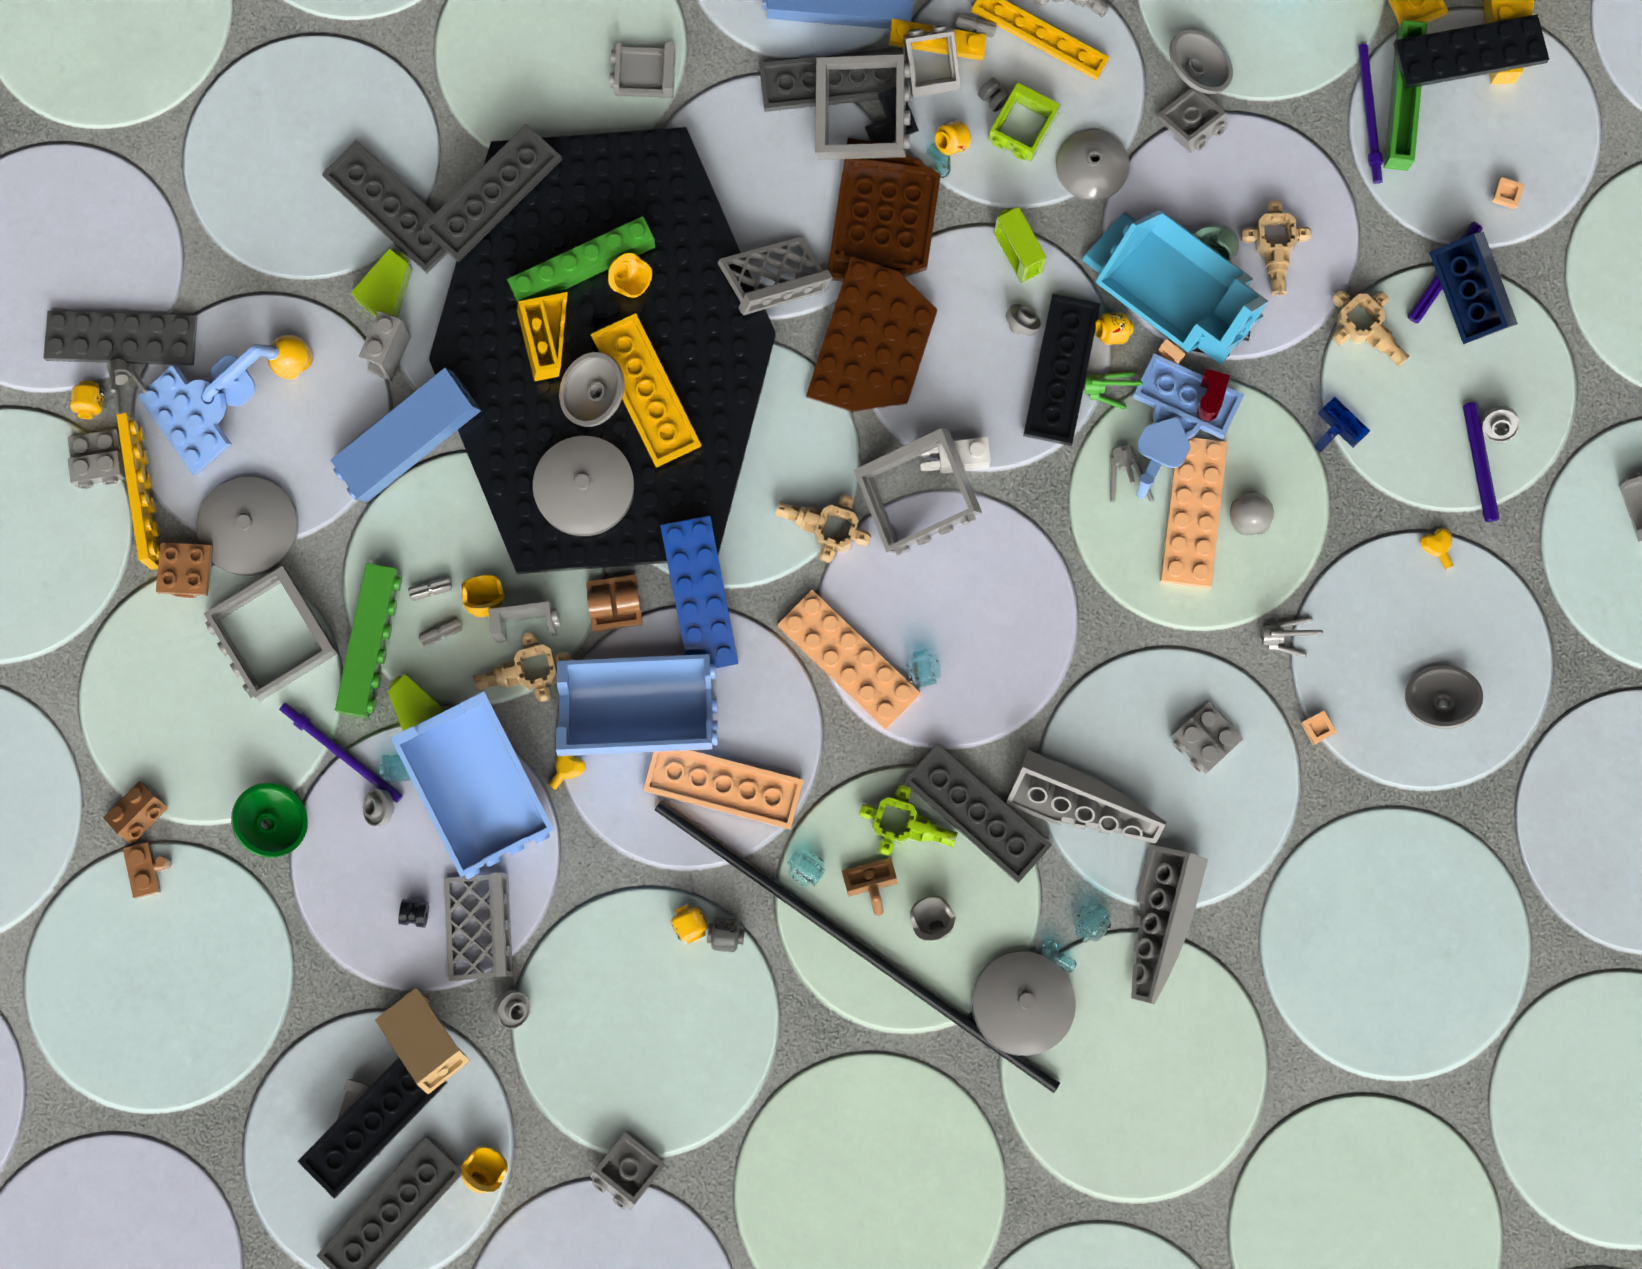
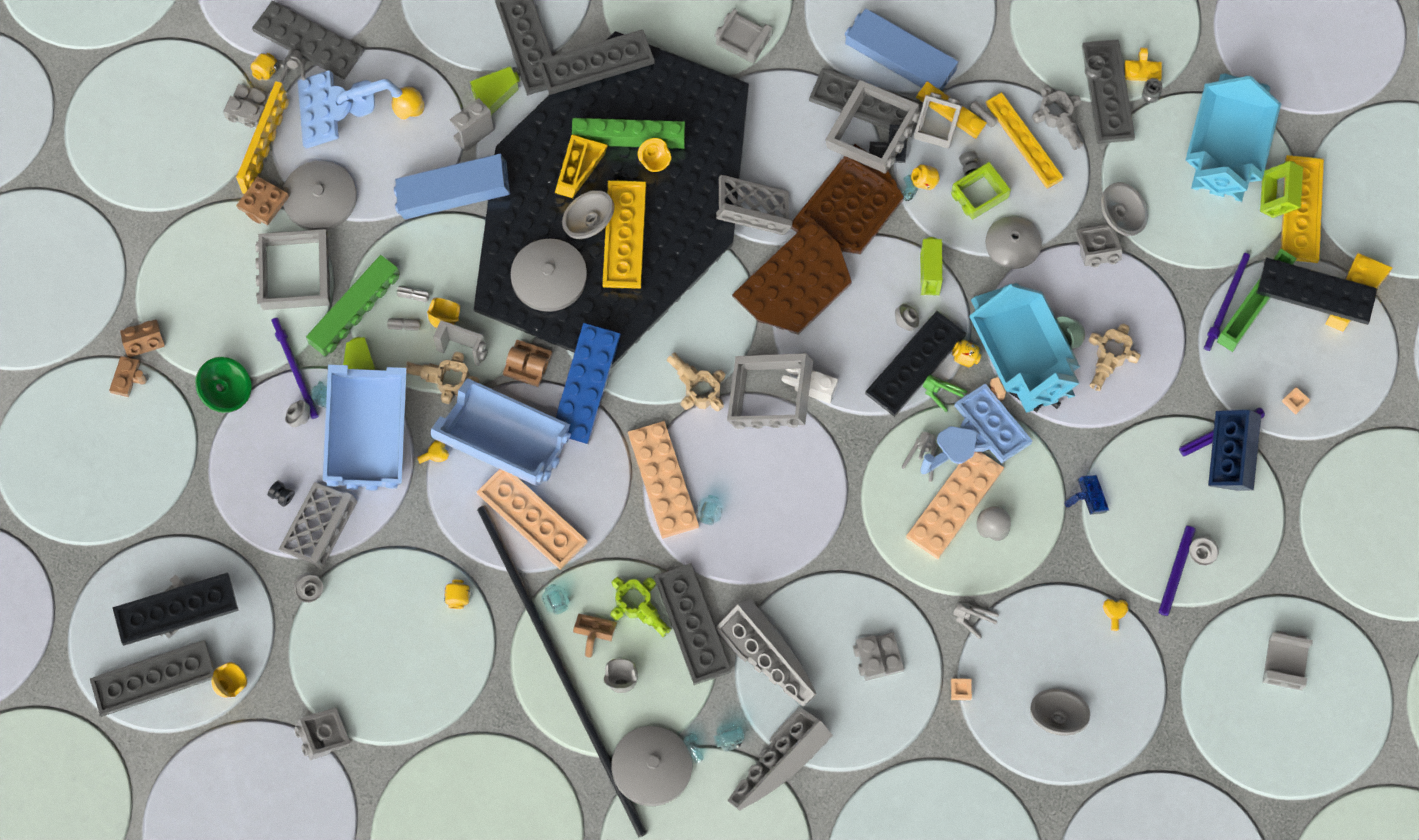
camera: 30 degrees right, 10 degrees down
tan panel [375,988,470,1094] -> none
dark grey head [707,918,745,952] -> none
dark red leg [1197,368,1230,421] -> none
tan piece [1332,290,1410,367] -> none

